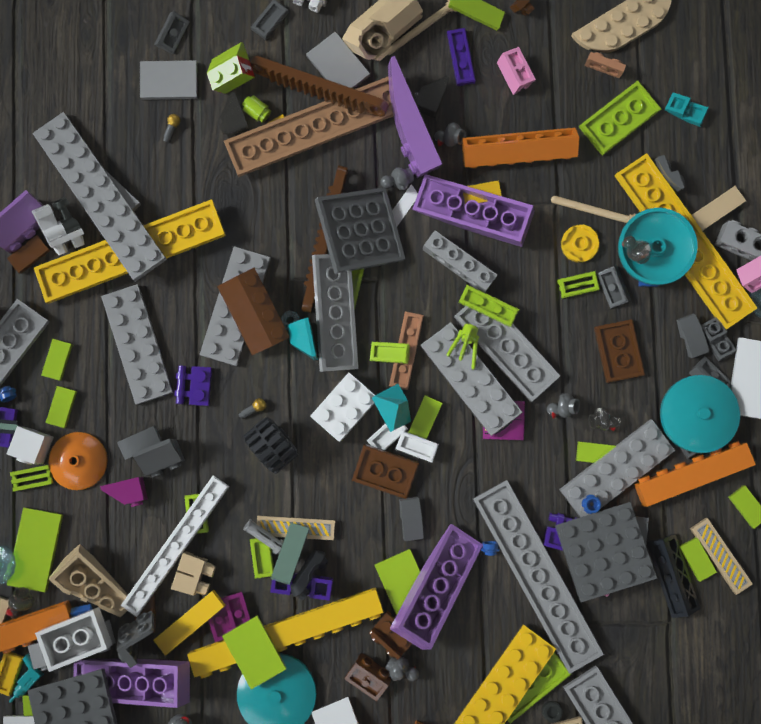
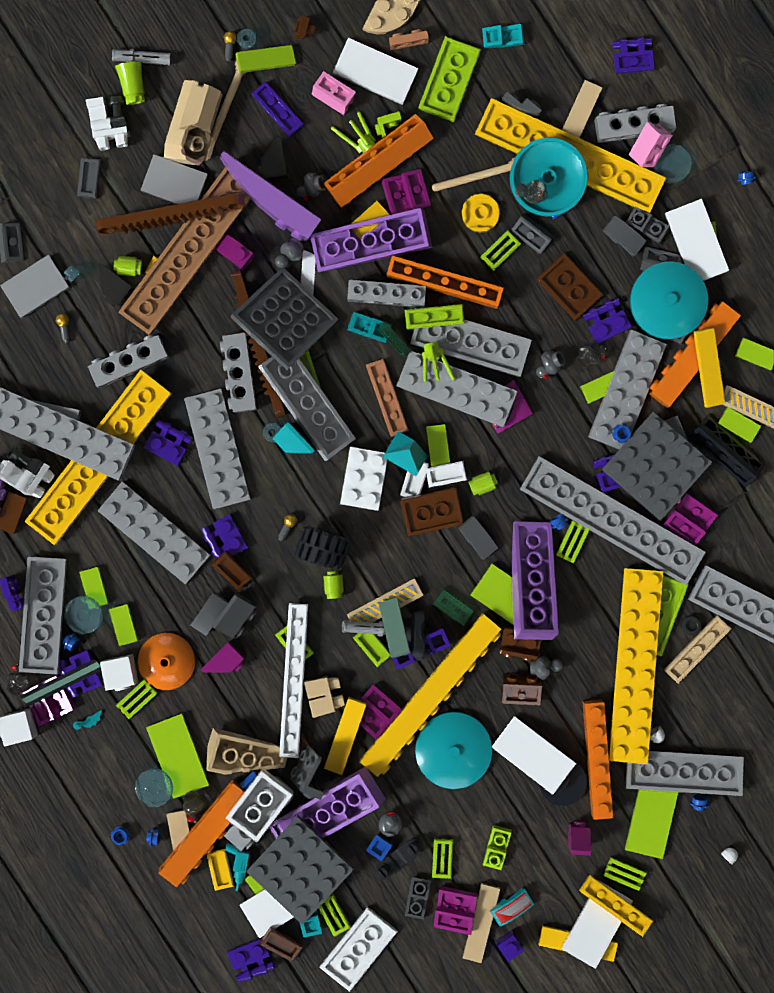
camera: 30 degrees left, 5 degrees up
lime slope [207,42,255,94] -> none
reddish brown slope [217,268,289,355] -> none
lime tile [222,615,287,689] -> none
lime tile [370,342,410,364] -> none
none -> clear light blue plate [64,265,81,282]
none -> clear light blue tile [64,596,103,634]
none -> light grey brick [88,334,170,389]
none -> dark purple plate [144,419,193,466]
none -> reddish brown tile [212,550,252,591]
none -> magenta slope [214,234,255,271]
none -> light grey brick [220,333,257,413]
none -> lime brick [323,571,344,599]
none -> lime plant [331,112,376,154]
none -> white tile [333,38,418,105]
none -> teal slope [347,312,392,343]
none -> lime bracket [375,112,401,139]
none -> clear green tile [377,323,411,356]
none -> magenta slope [381,169,431,215]
none -> orange brick [387,256,504,309]
none -> clear green tile [432,588,474,626]
none -> lime brick [468,471,498,496]
none -> lime tile [556,521,589,563]
none -> dark purple plate [583,298,632,345]
none -> magenta slope [663,492,718,546]
none -> yellow tile [694,328,725,408]

